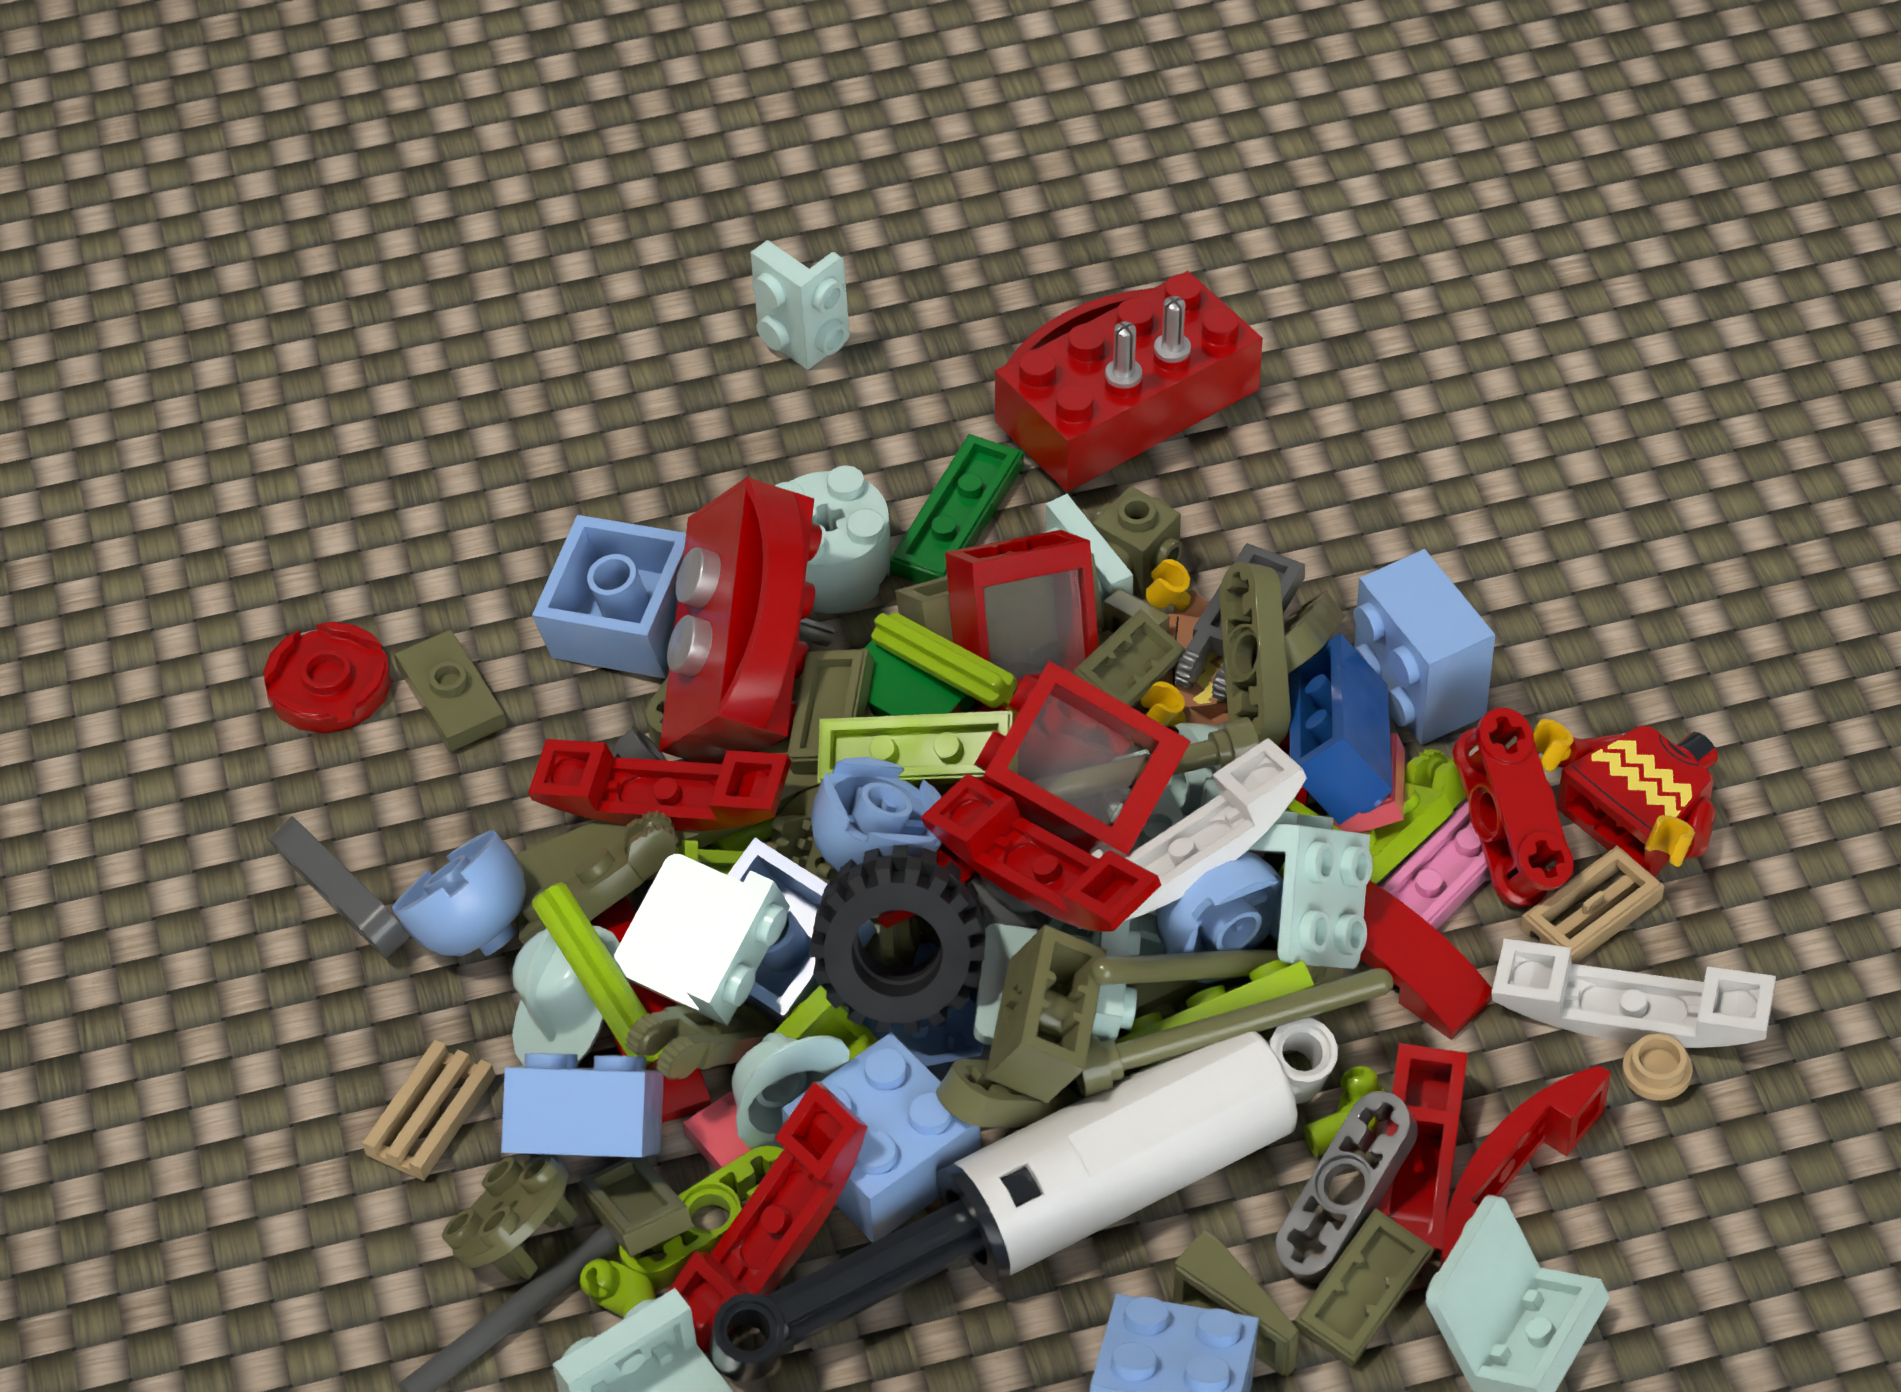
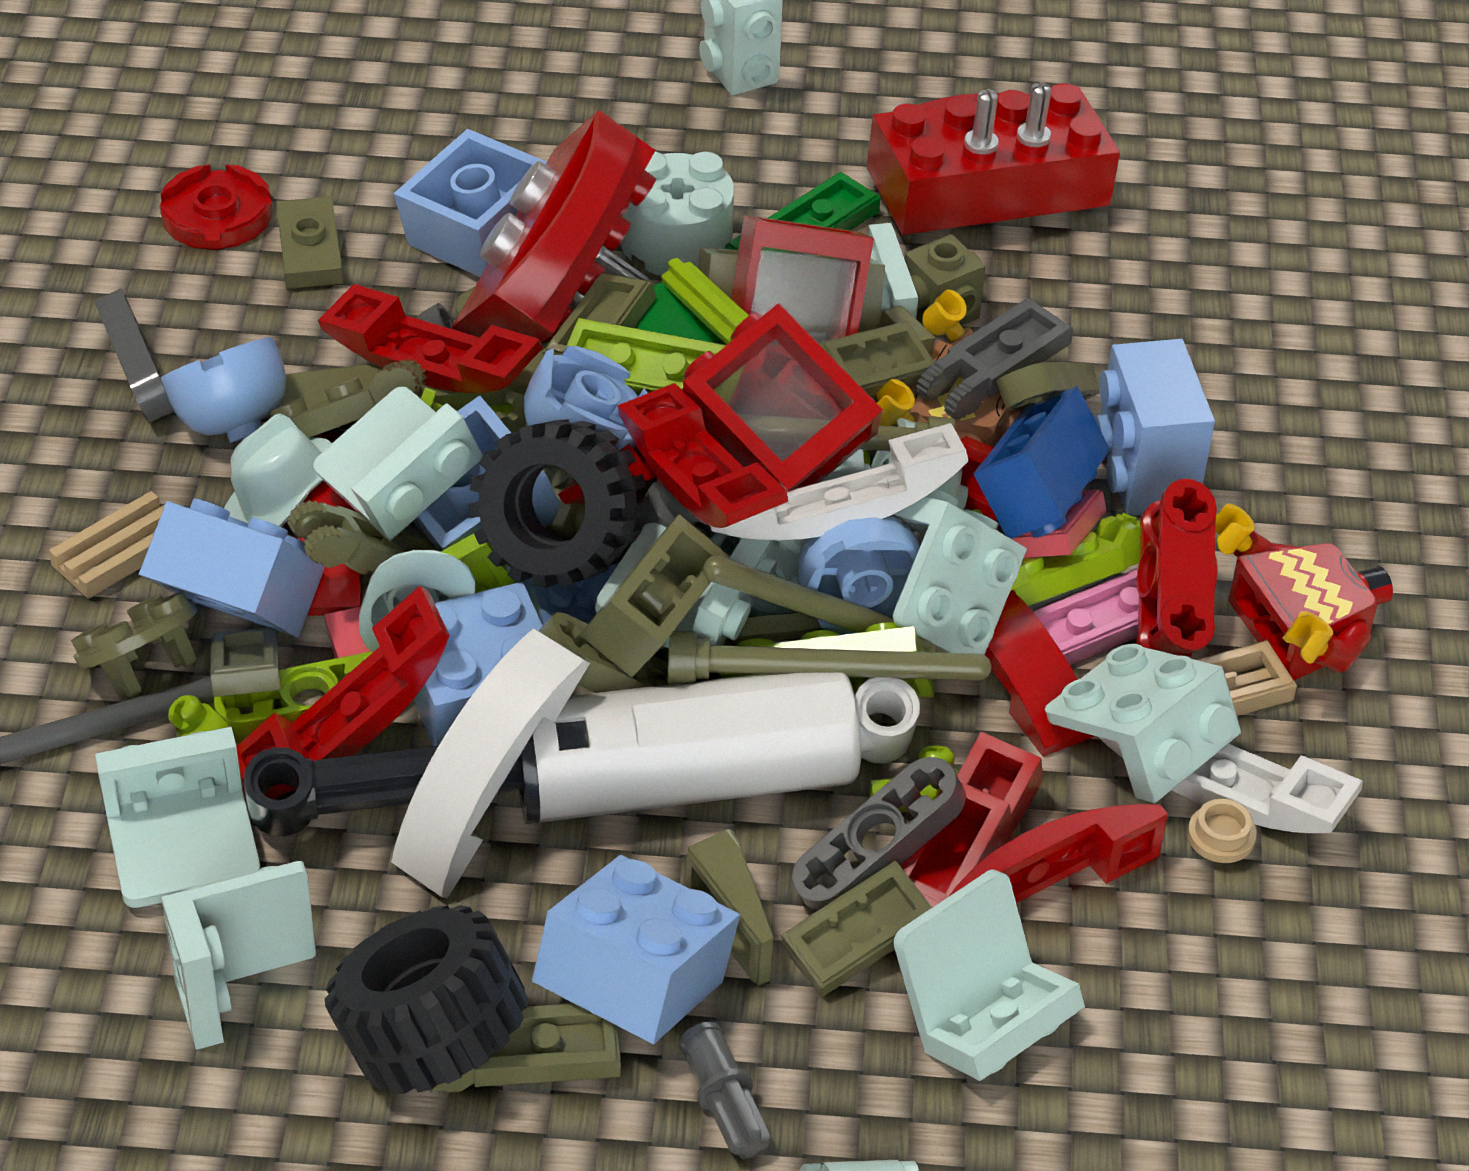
camera: 15 degrees right, 5 degrees down
lime axle [532,882,667,1065] -> none
olive beam [1219,562,1291,746] -> none
none -> white slope [391,628,590,899]
none -> light aqua bracket [1045,644,1241,804]

